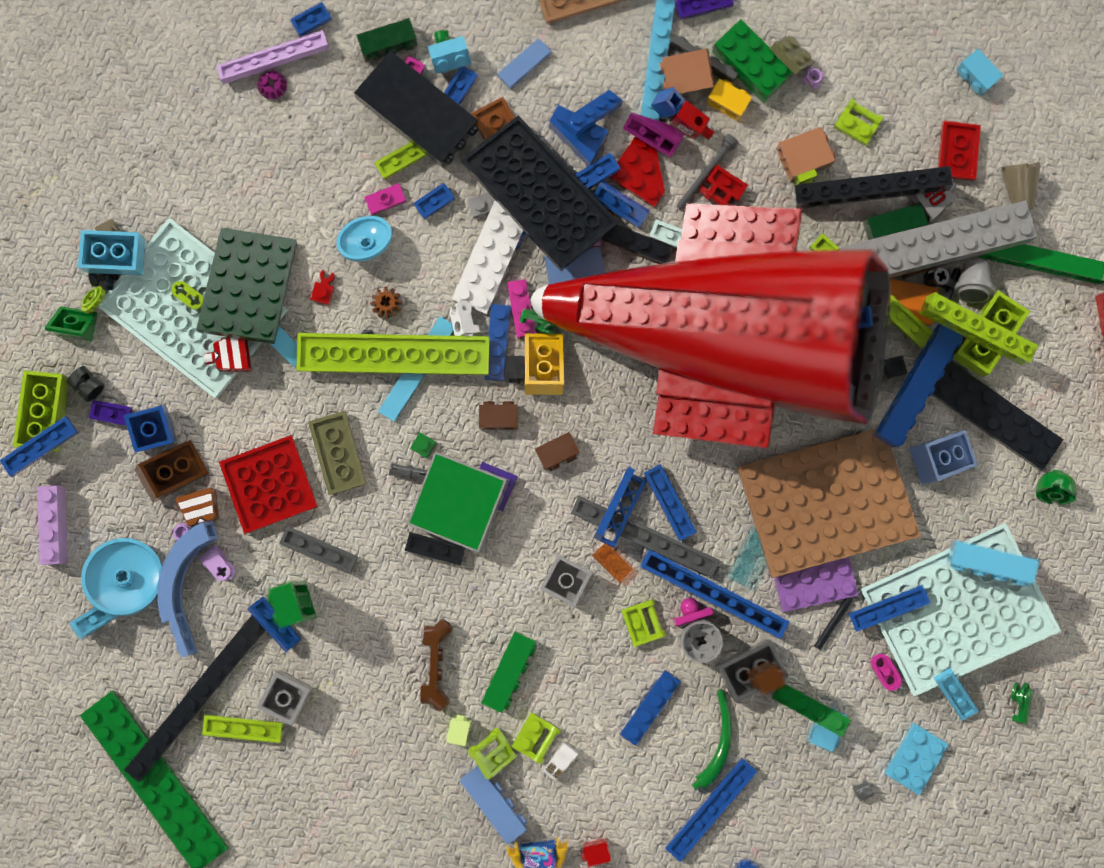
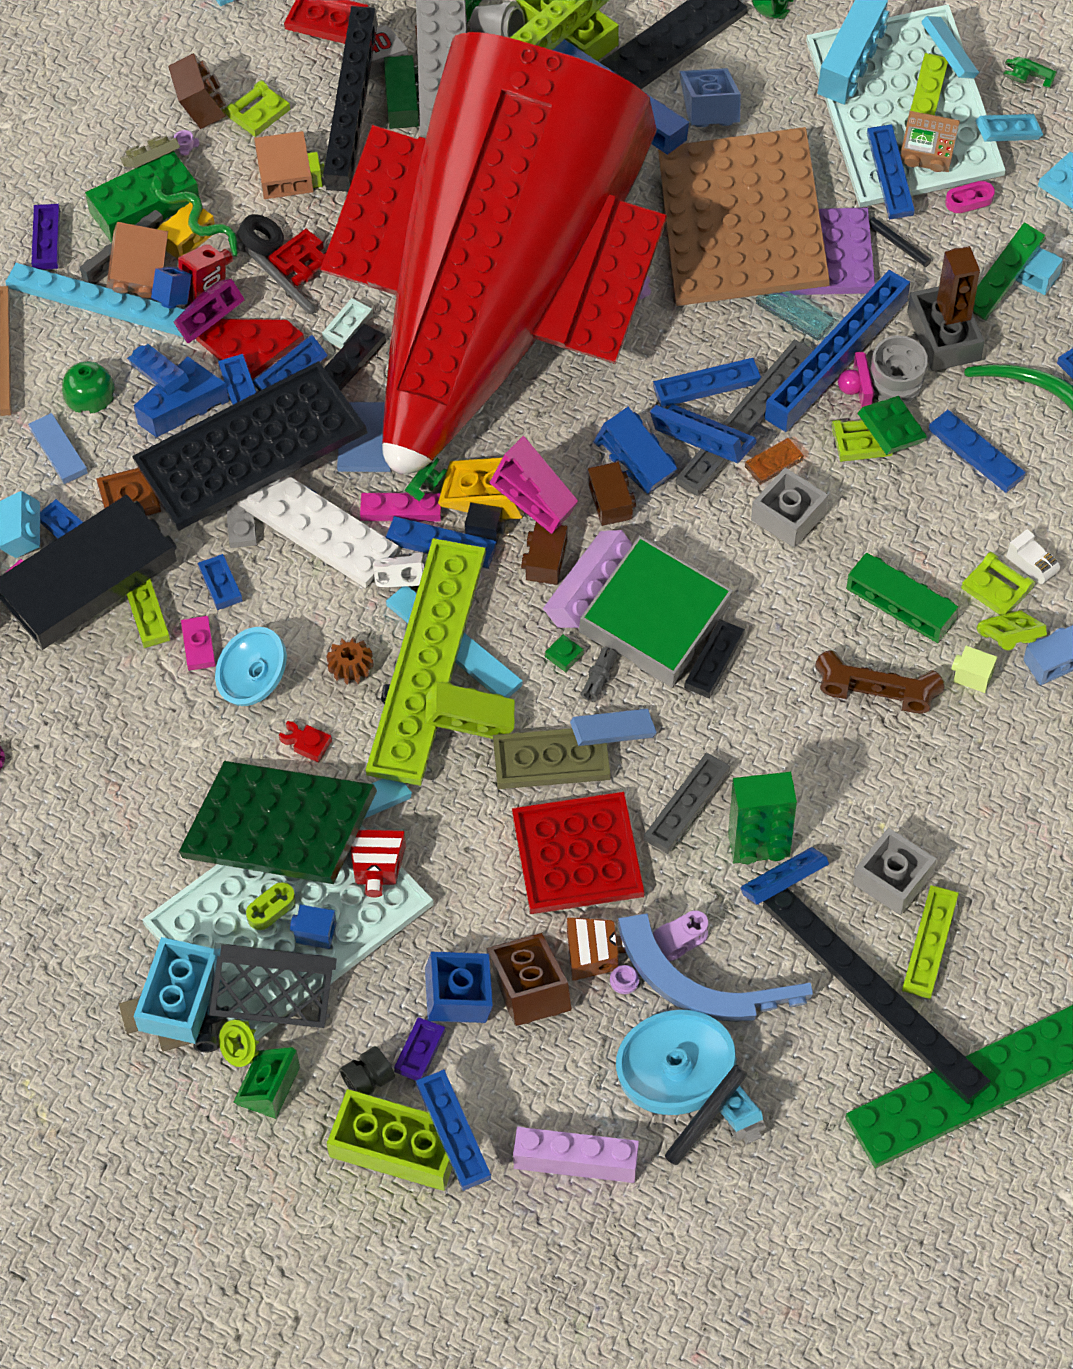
camera: 75 degrees left, 25 degrees down
none -> green cylinder [62,361,115,414]
none -> green animal [150,168,238,257]
none -> reddish brown brick [168,53,226,129]
none -> black fence [207,942,337,1028]
none -> black tyre [238,214,284,256]
none -> blue brick [290,904,337,949]
none -> lime brick [425,682,515,739]
none -> dark pink wedge [490,435,578,534]
none -> lavender brick [543,530,633,628]
none -> medium blue tile [570,709,657,746]
none -> blue wedge [593,406,678,494]
none -> black axle [665,1065,747,1165]
none -> green plate [857,396,927,455]
none -> medium nougat slope [900,111,960,172]
none -> lime plate [910,53,948,116]
none -> medium azure tile [921,16,979,79]

